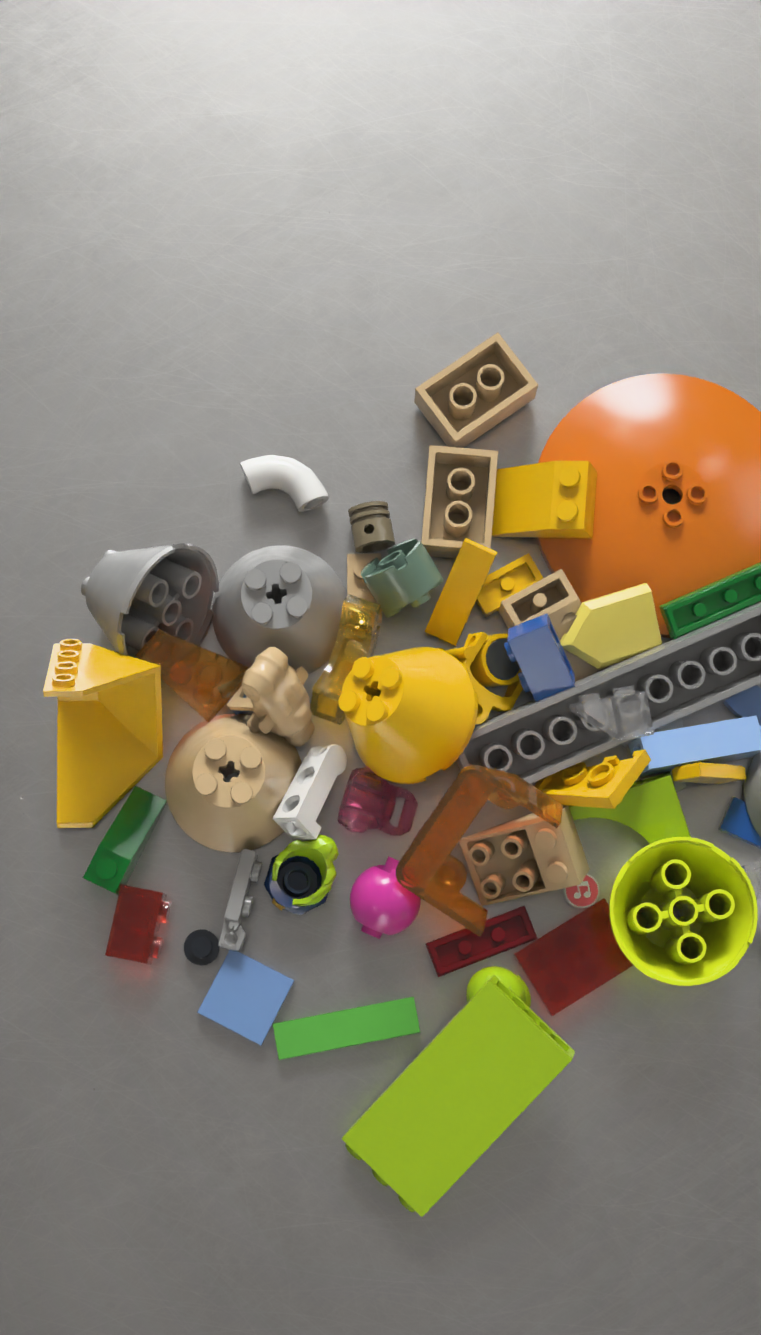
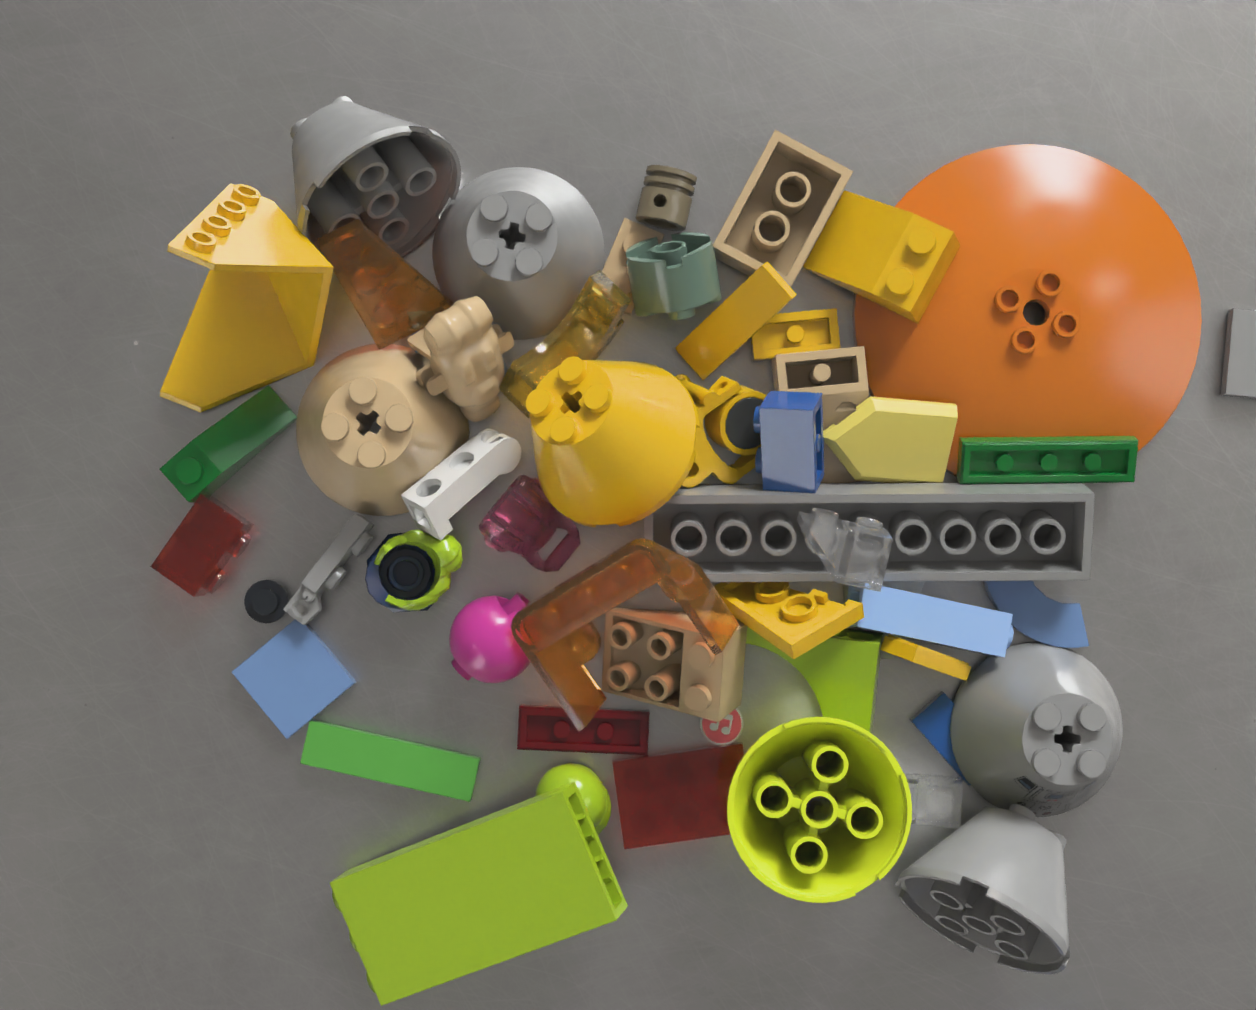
camera: 25 degrees right, 10 degrees up
white cylinder [240,455,329,512] -> none
tan brick [414,332,538,448] -> none

